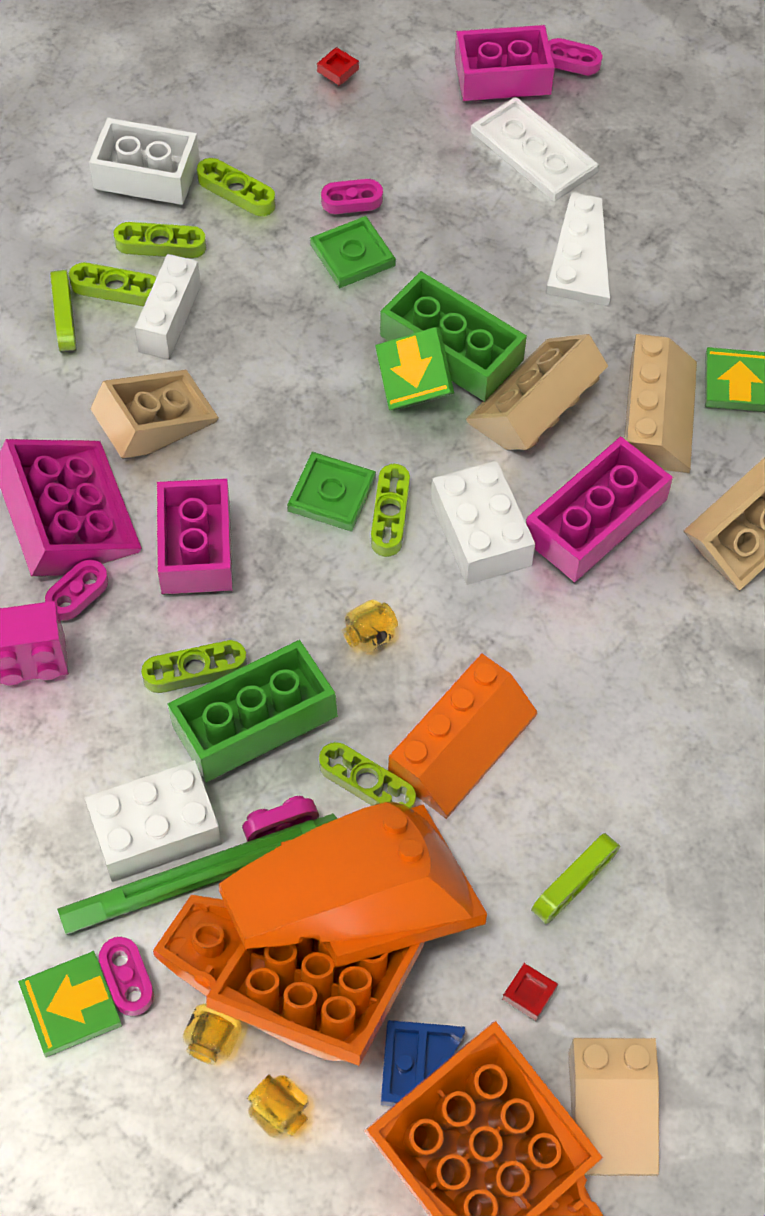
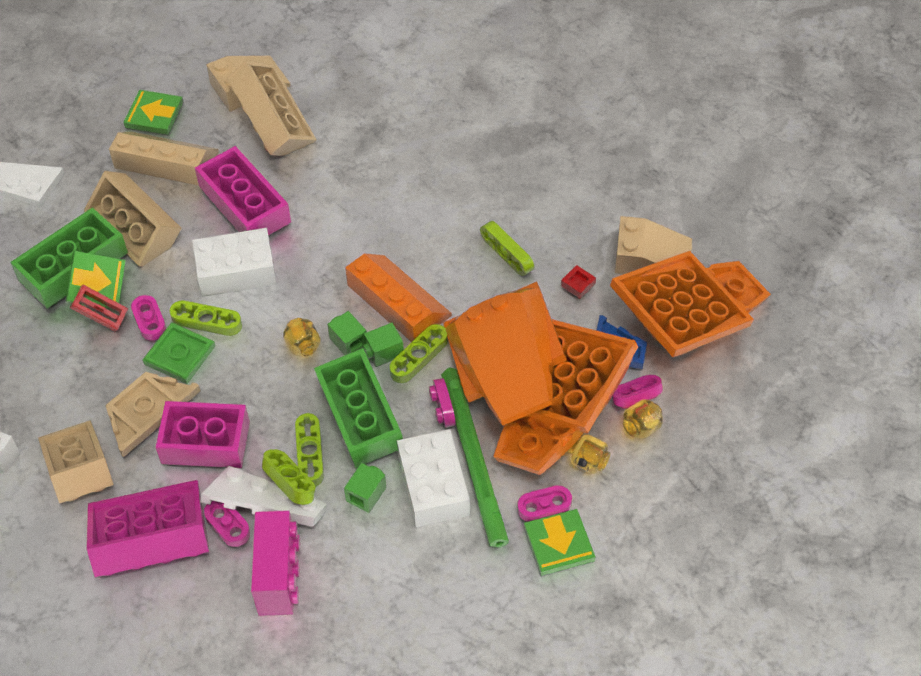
camera: 80 degrees left, 5 degrees down
none -> tile [70,284,128,332]
none -> tan wing [105,372,201,457]
none -> dark pink plate [131,295,166,340]
none -> white wing [201,466,327,527]
none -> lime beam [262,449,316,505]
none -> bright green brick [327,311,367,355]
none -> bright green brick [344,463,387,513]
none -> bright green brick [362,322,404,367]
none -> dark pink plate [612,375,663,409]

